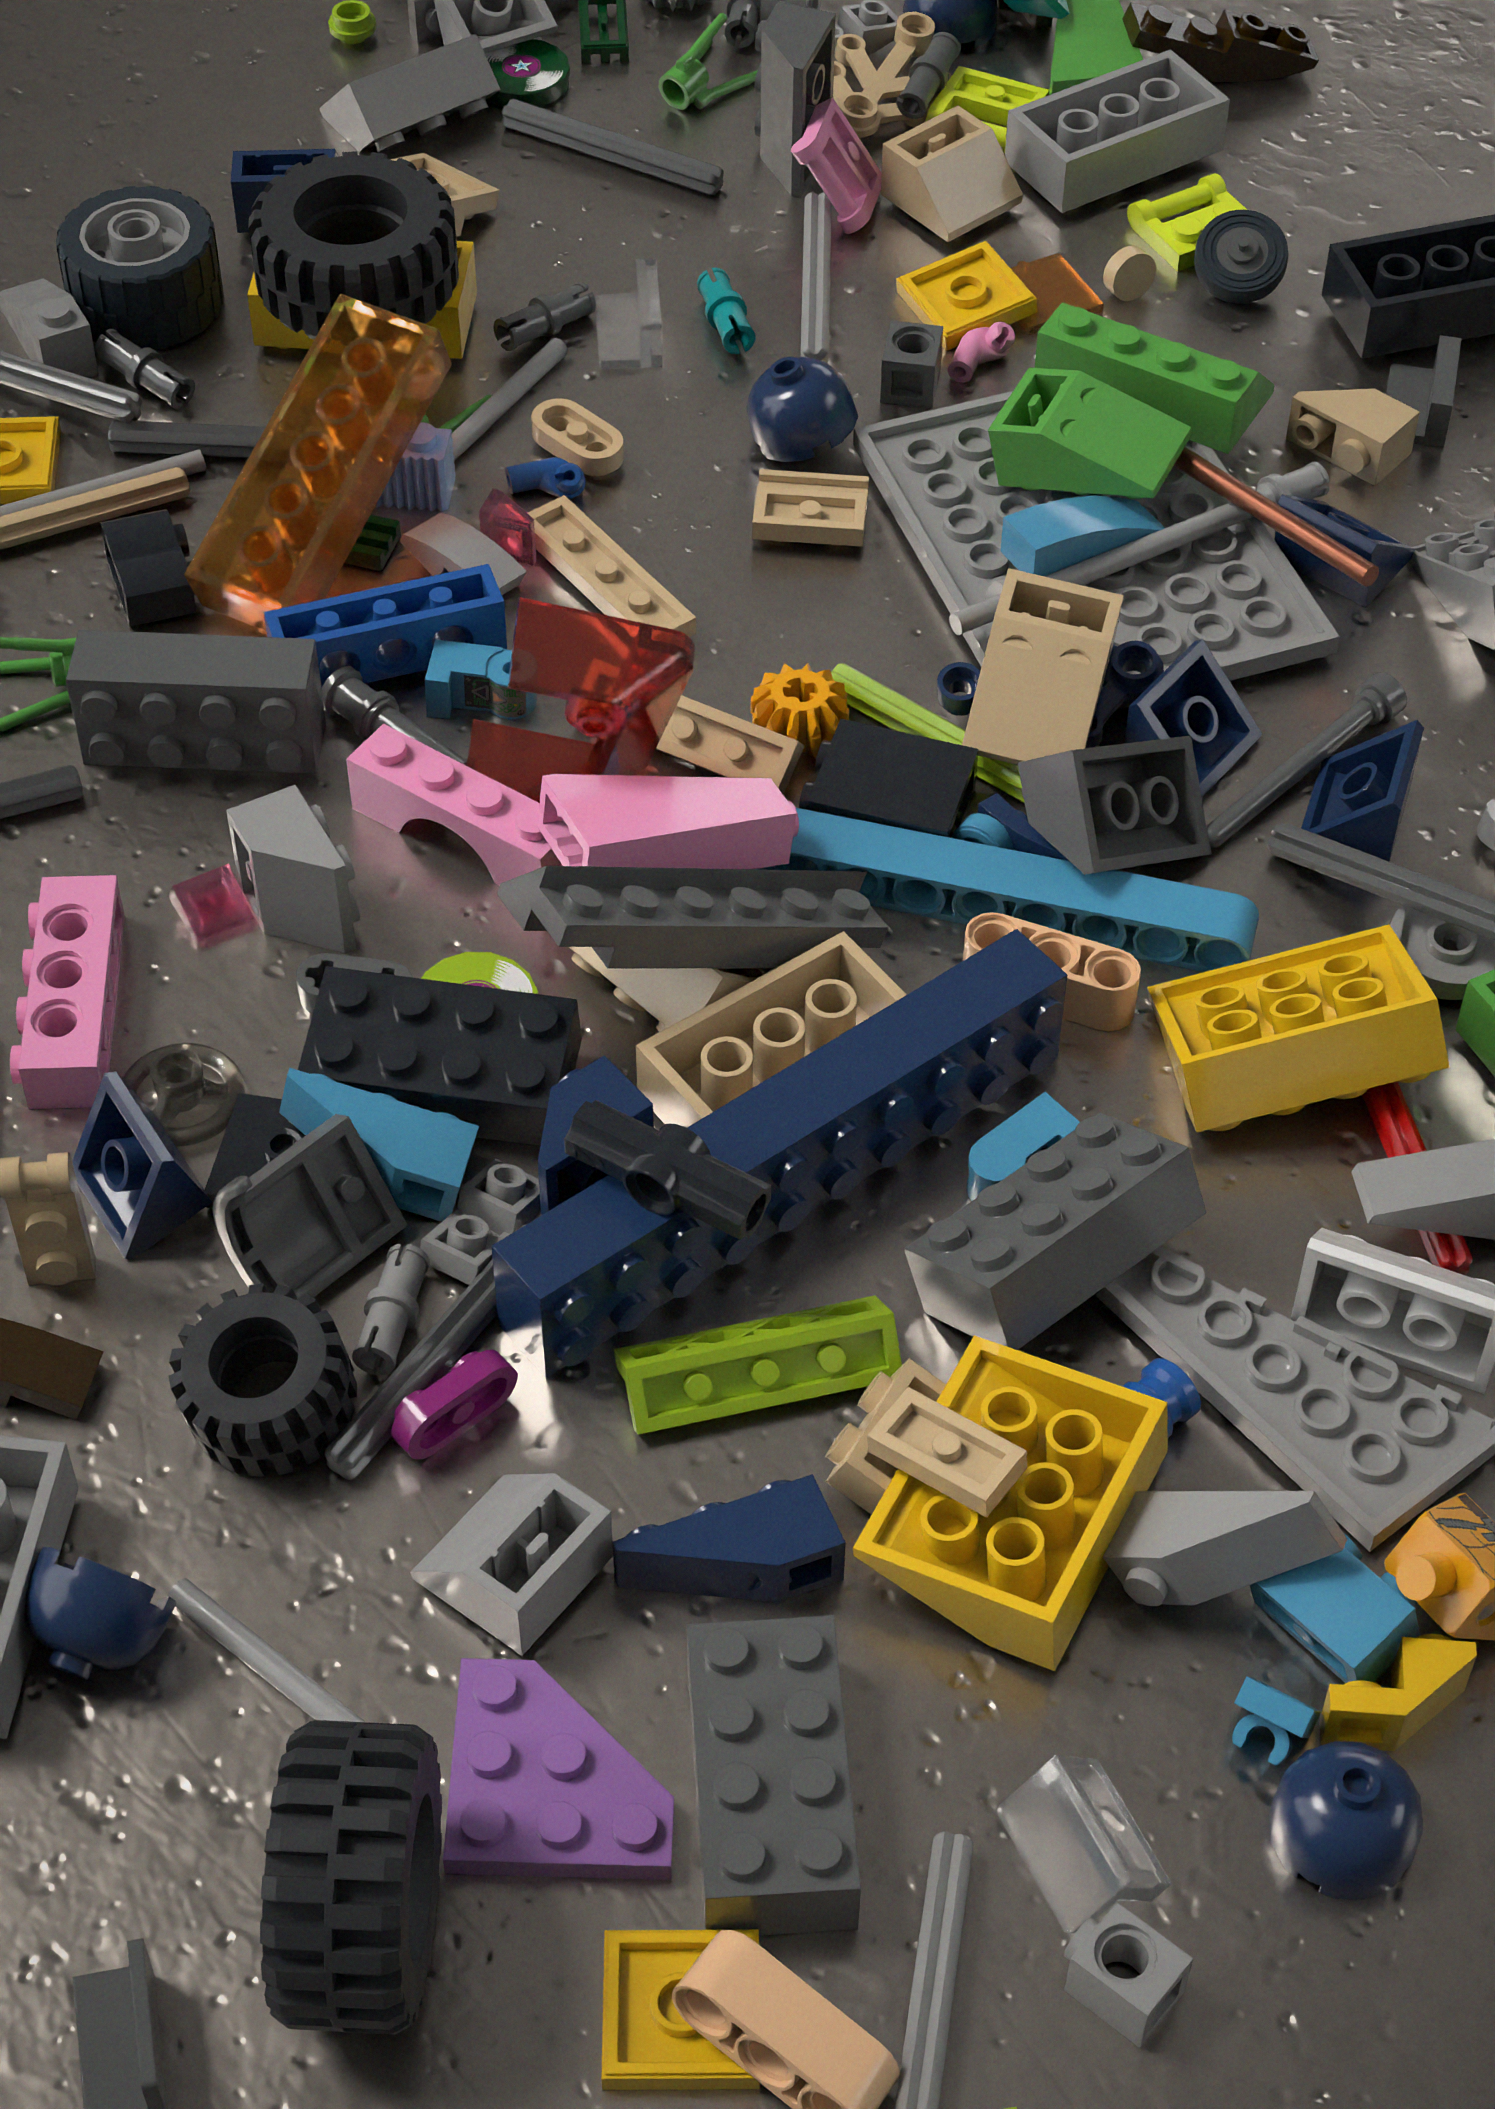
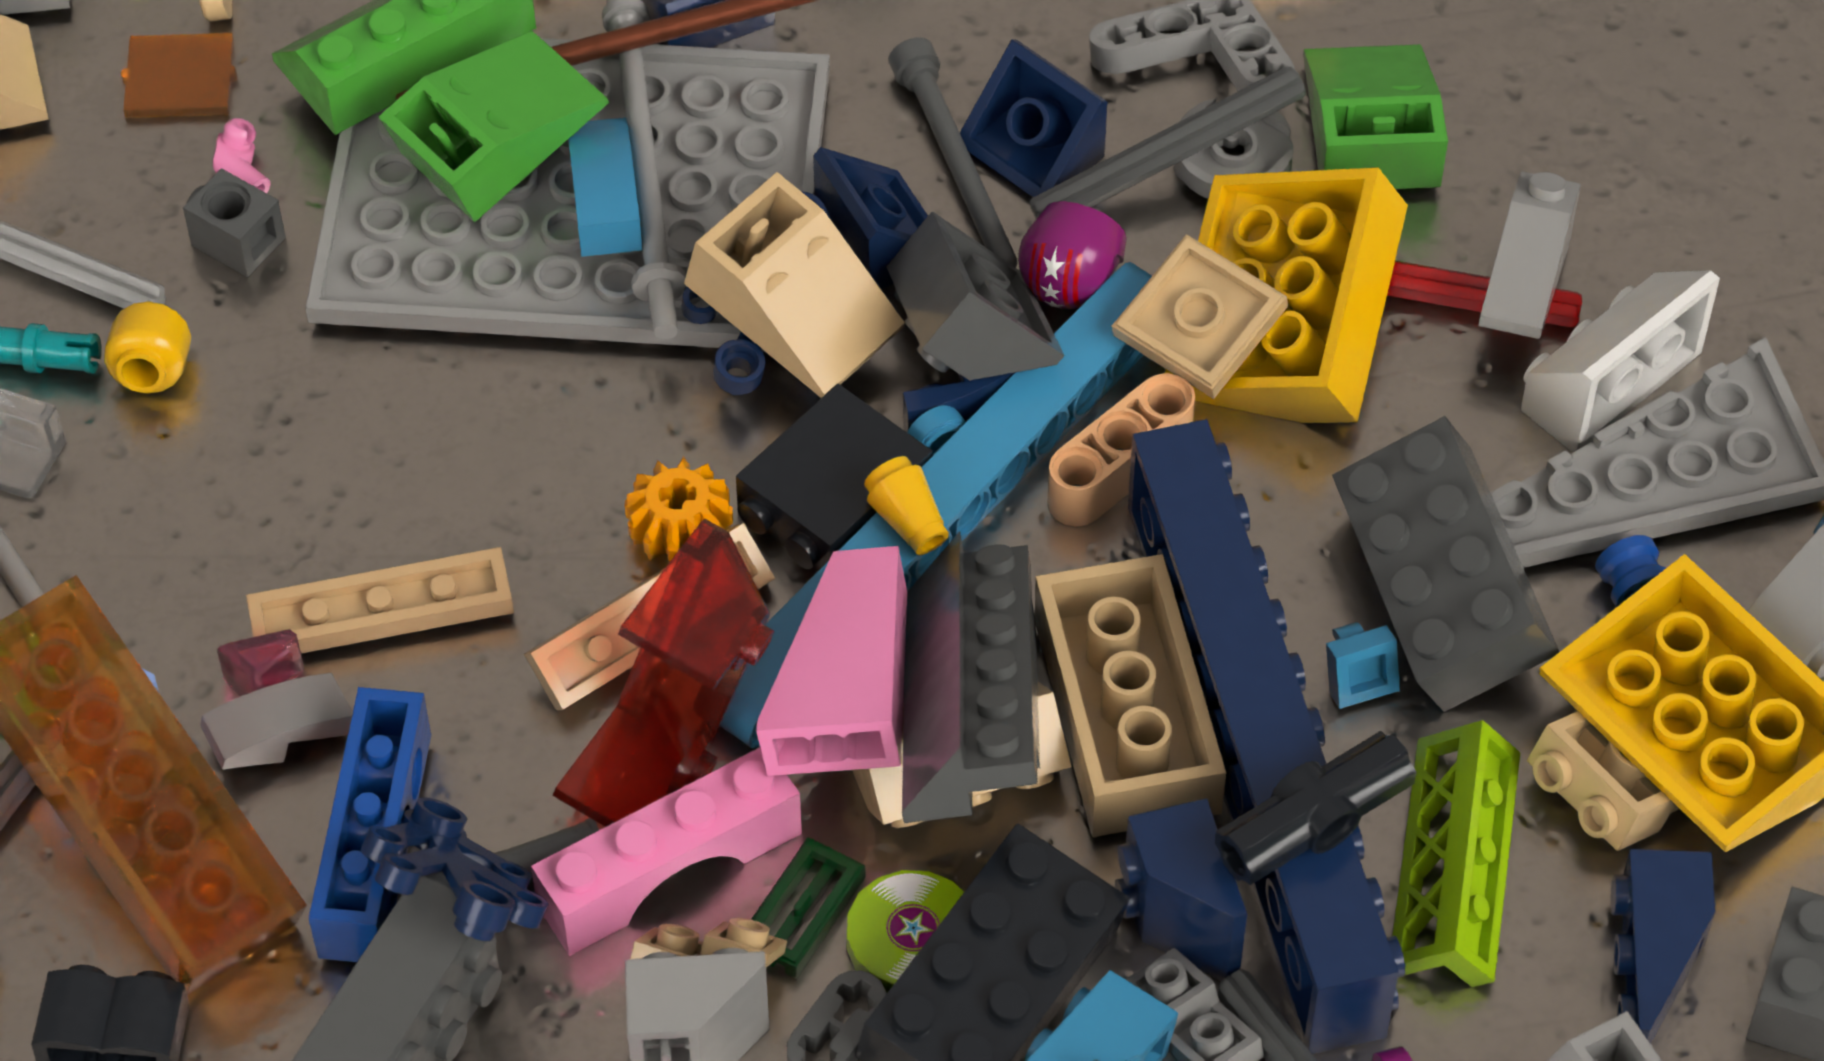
camera: 65 degrees left, 5 degrees up
dark azure leg [425,639,537,720] -> none
blue arm [505,457,586,499] -> none
tan plate [531,398,624,477] -> none
dark blue cylinder [746,357,858,462] -> none
tan plate [752,469,869,547] -> none
lime axle [831,663,1025,803] -> none
tan plate [867,1387,1027,1517] -> none
yellow tile [896,241,1038,351] -> none
dark azure leg [966,1092,1080,1201] -> none
none -> yellow head [104,301,191,394]
none -> dark blue plant [360,797,548,941]
none -> tan slope [630,918,787,967]
none -> dark green tile [751,837,866,979]
none -> yellow cone [864,456,949,555]
none -> magenta helmet [1018,201,1127,310]
none -> tan plate [1112,234,1288,399]
none -> dark azure tile [1326,622,1400,709]

